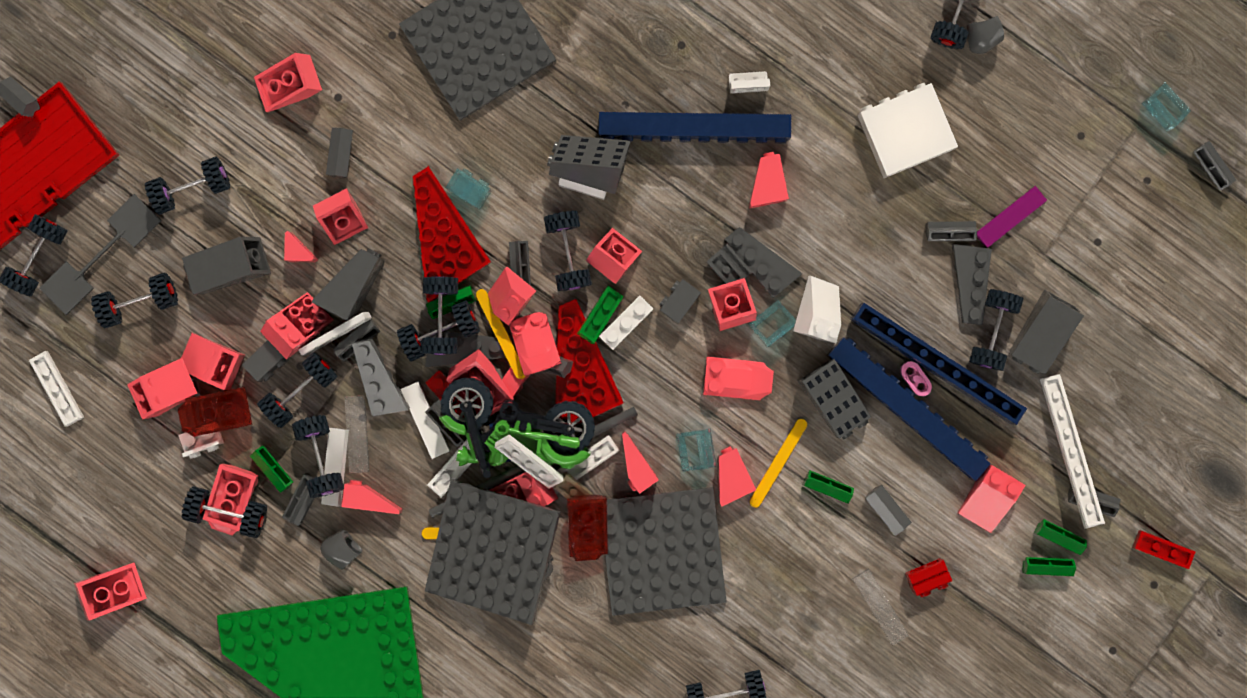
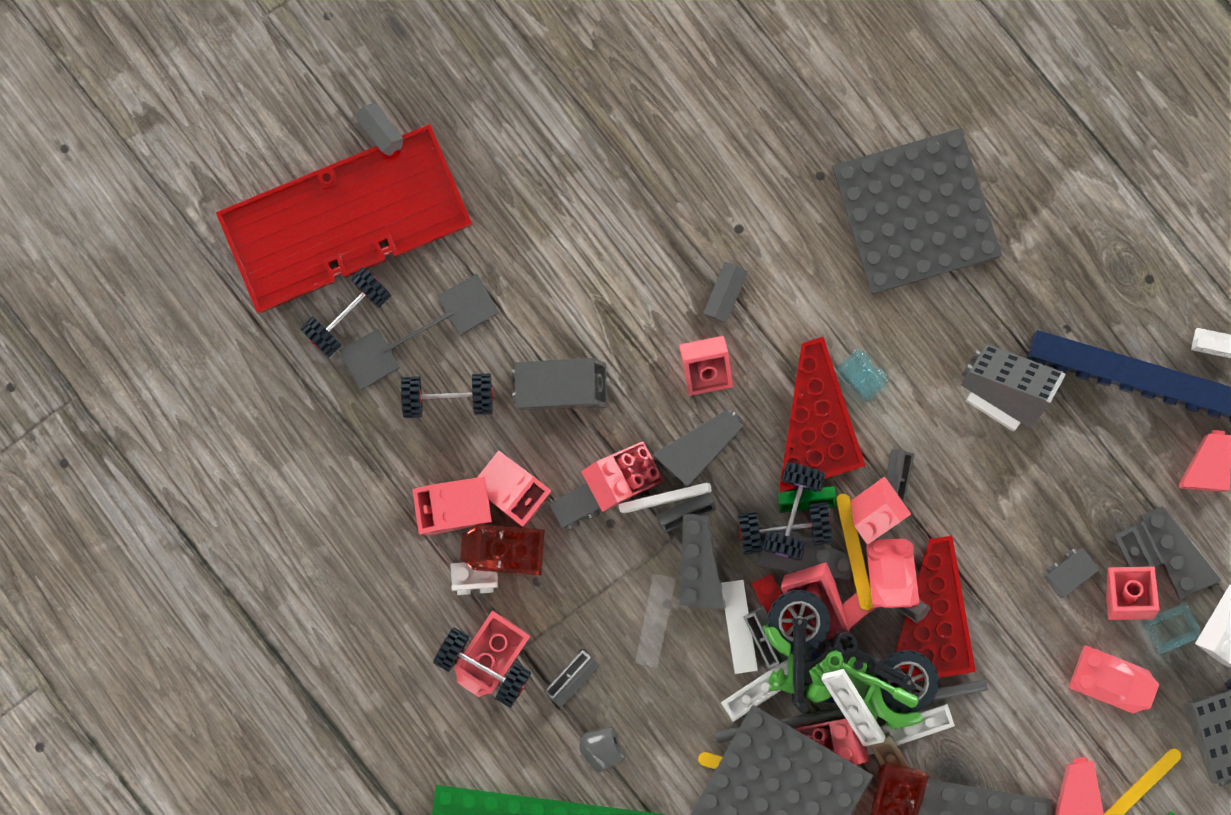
camera: 10 degrees right, 5 degrees down
white tile [29,351,84,427] -> none
coral slope [74,562,147,620] -> none
black axle [145,156,231,215] -> none
green piece [250,445,293,493] -> none
coral slope [254,53,322,112] -> none
black axle [257,352,337,428] -> none
coral slope [284,231,318,262] -> none
black axle [292,415,344,498] -> none
white tile [321,428,349,507] -> none
coral slope [341,480,402,514] -> none
black axle [544,211,592,291] -> none
green plate [577,286,624,344] -> none
coral slope [586,228,642,284] -> none
white brick [599,295,653,350] -> none
coral slope [622,431,659,494] -> none
clear light blue tile [677,428,716,472] -> none

